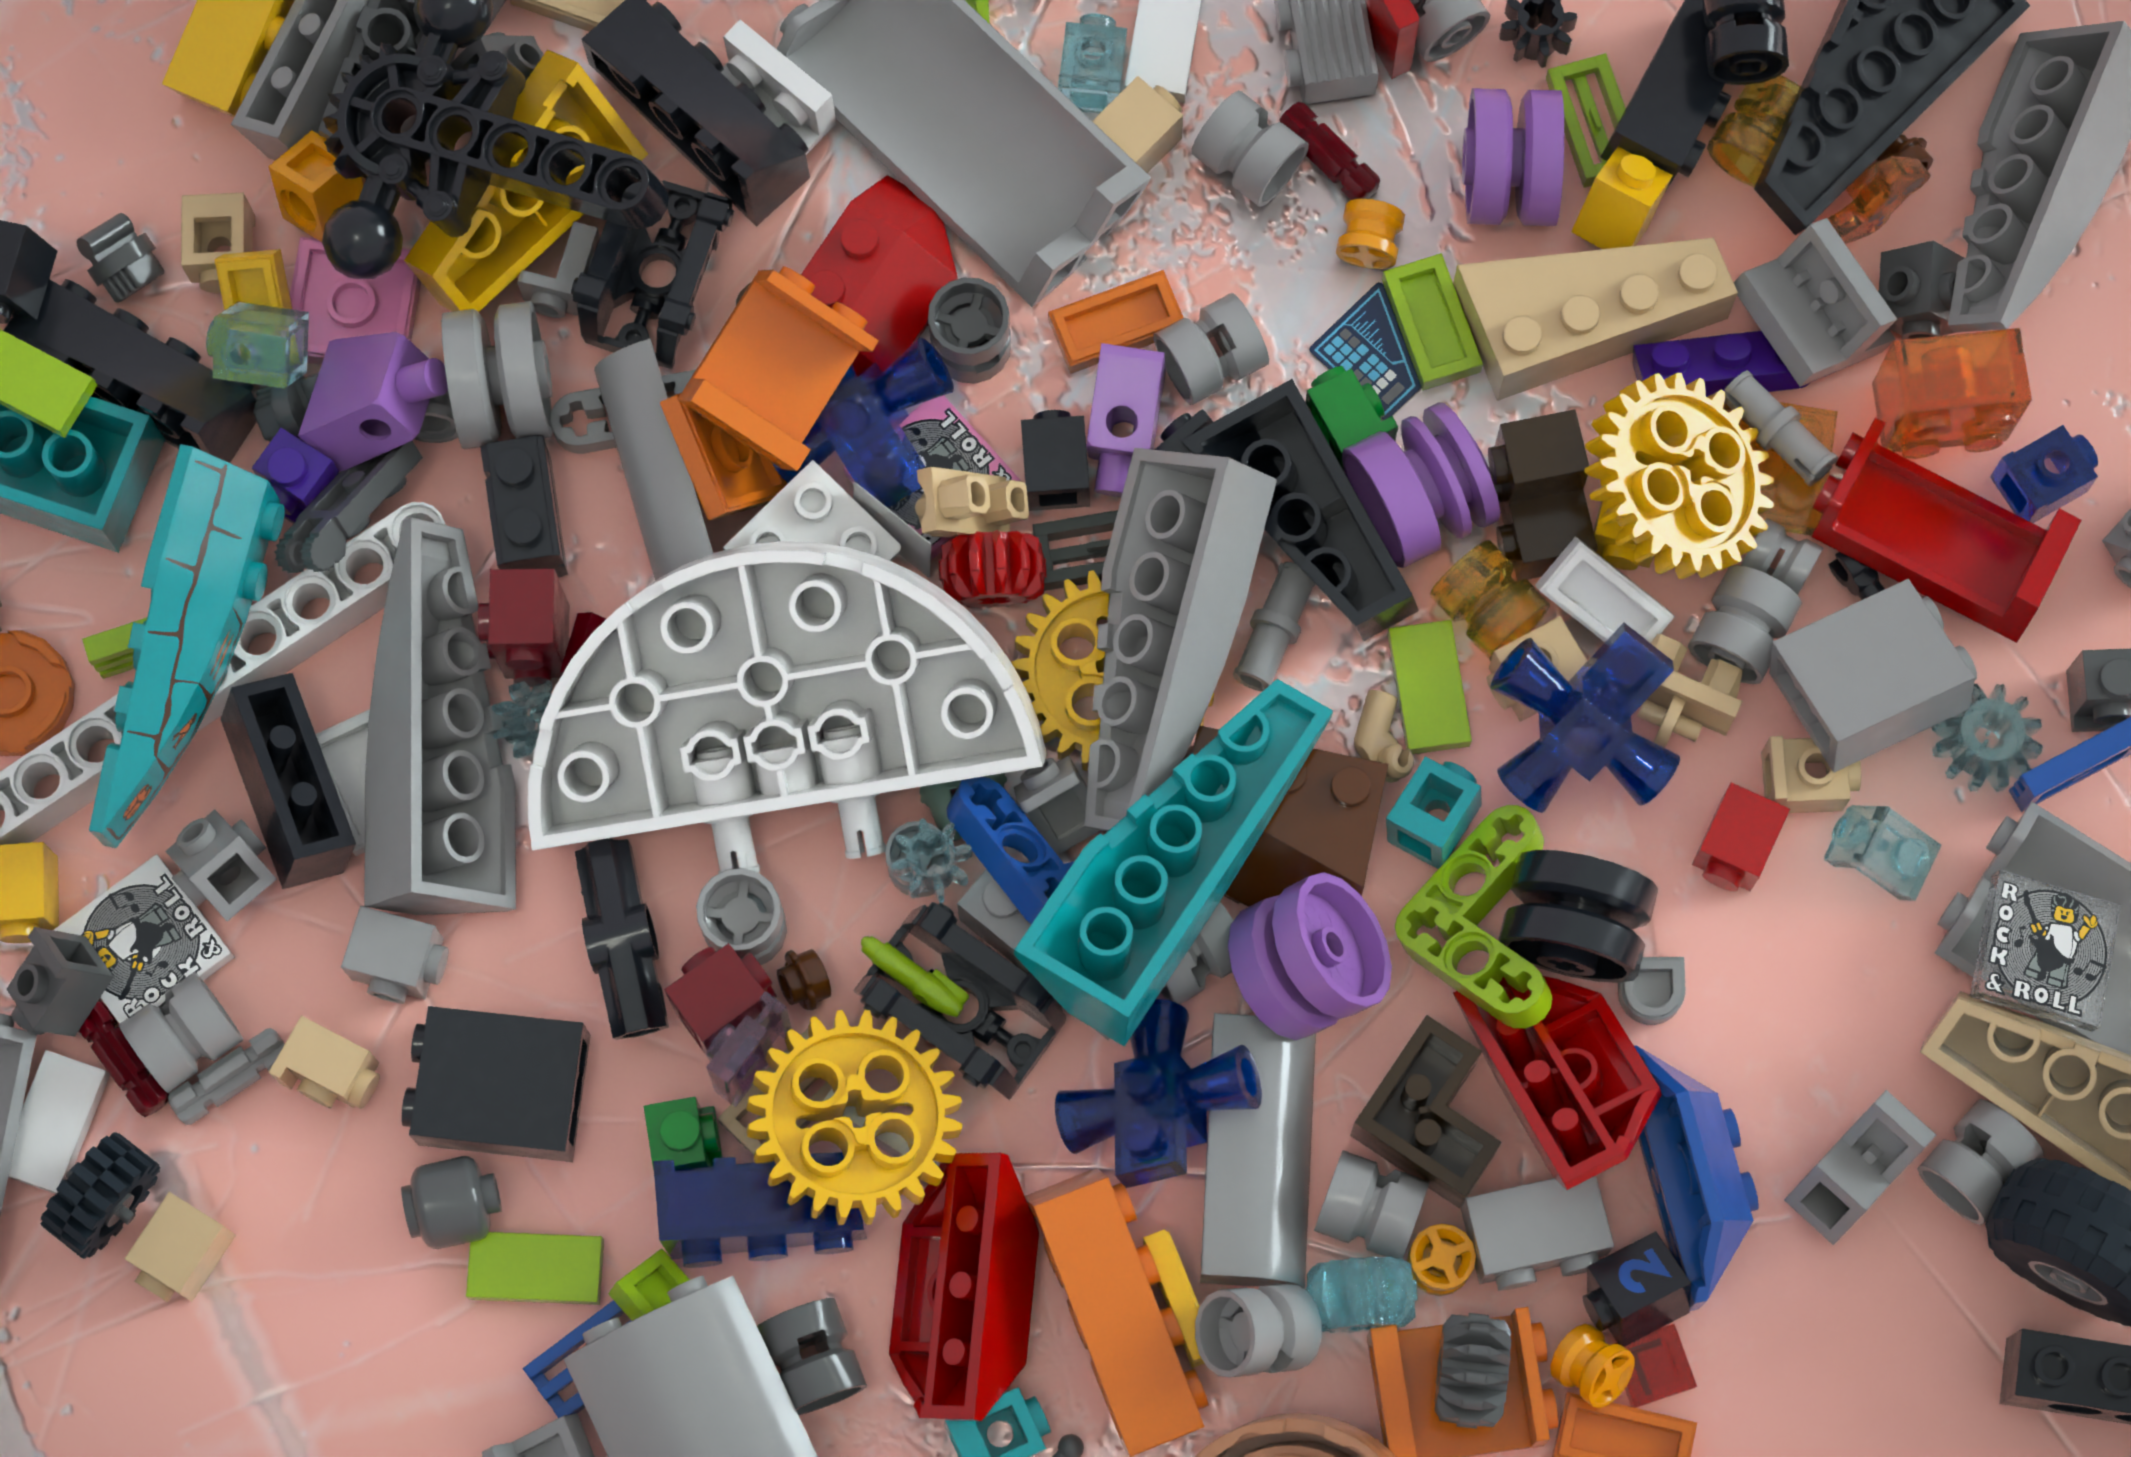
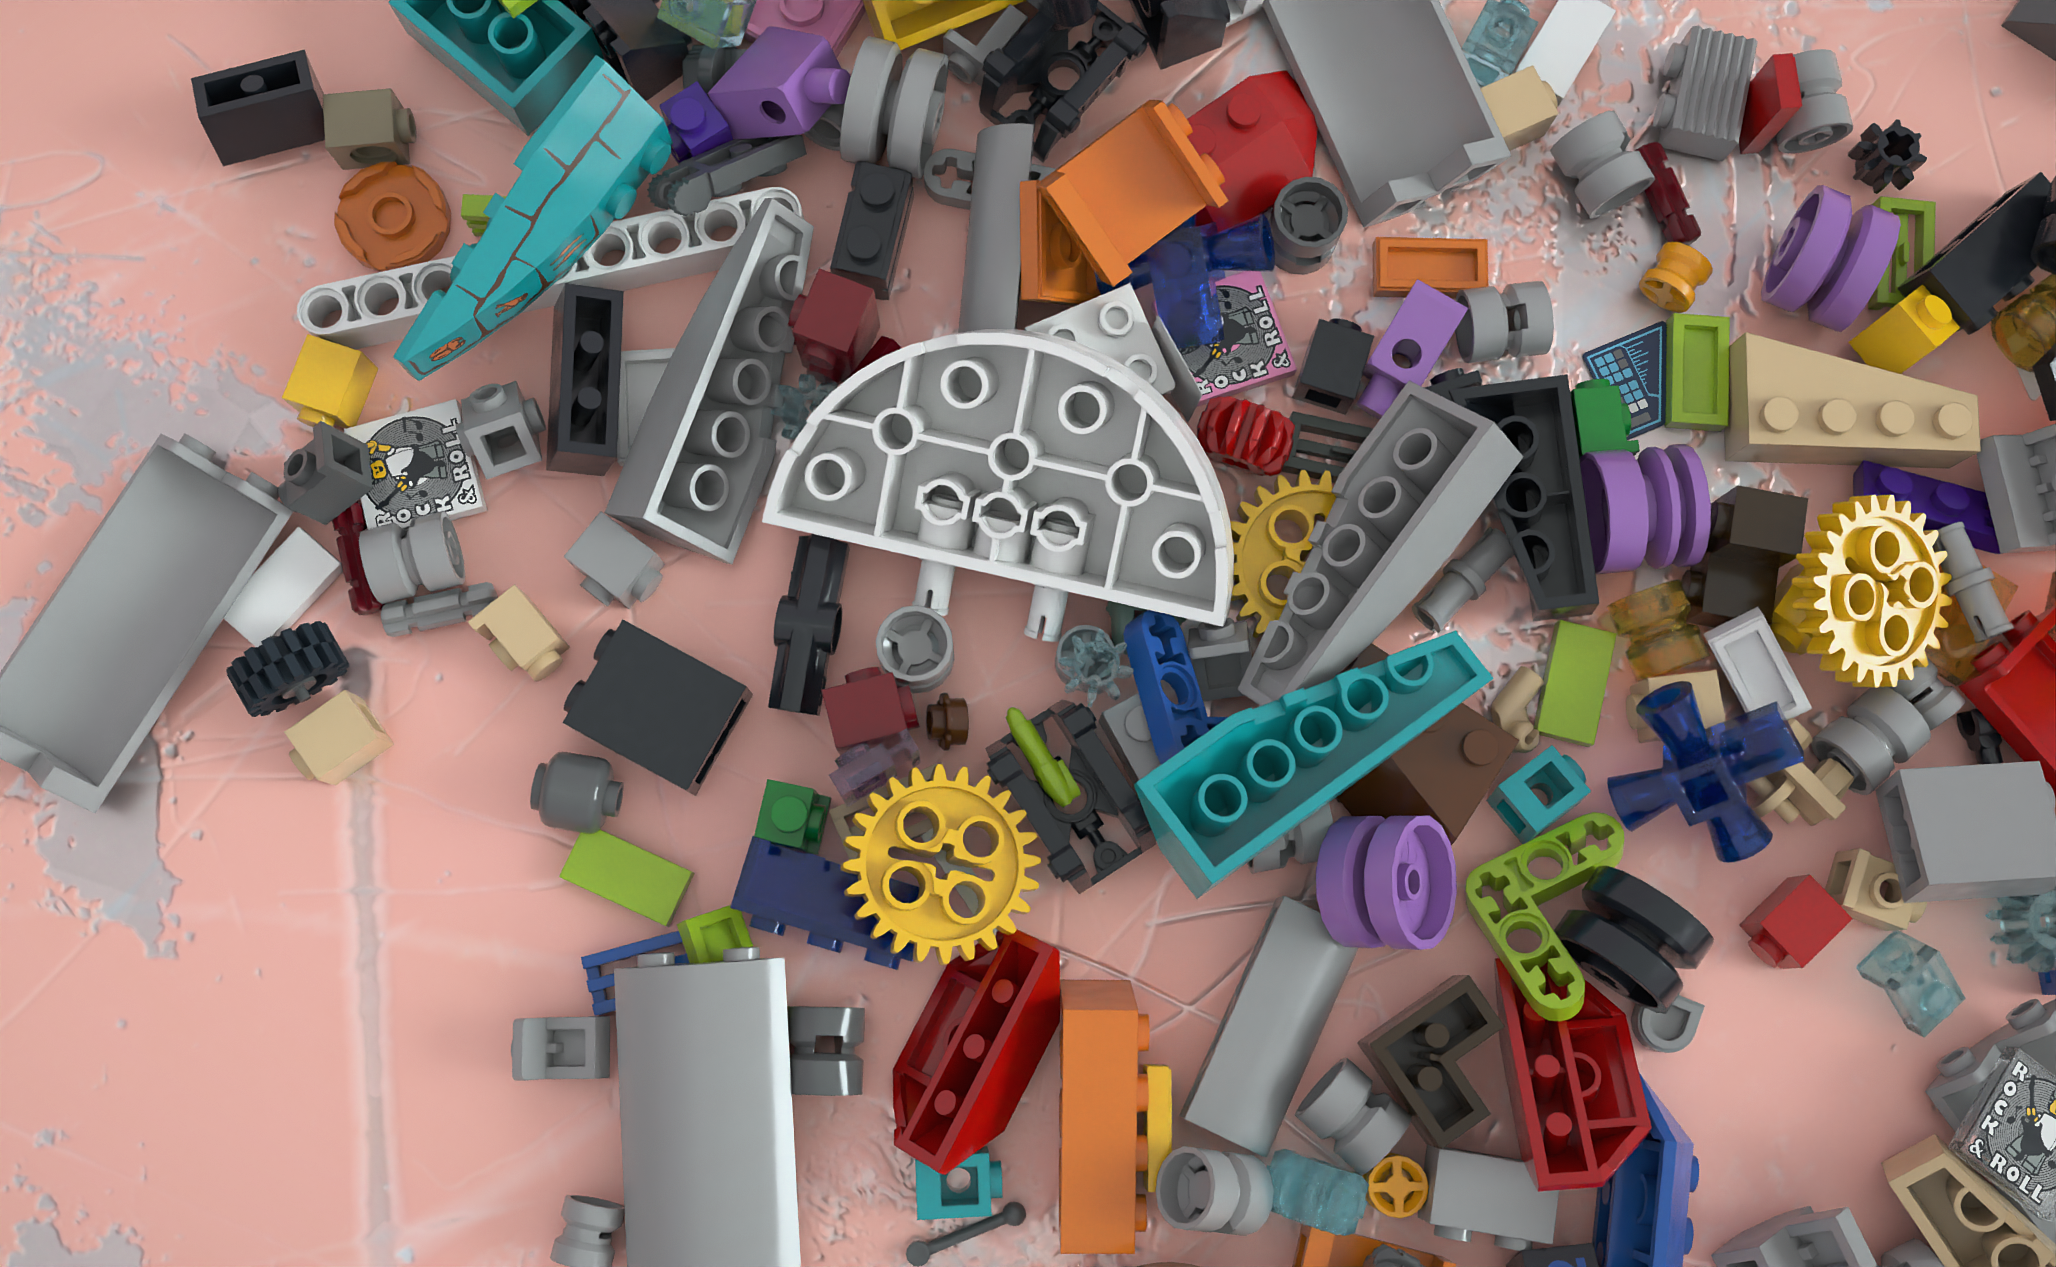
camera: 15 degrees right, 5 degrees up
tan hips [915,467,1029,538] -> none
clear blue brick [1055,999,1262,1188] -> none

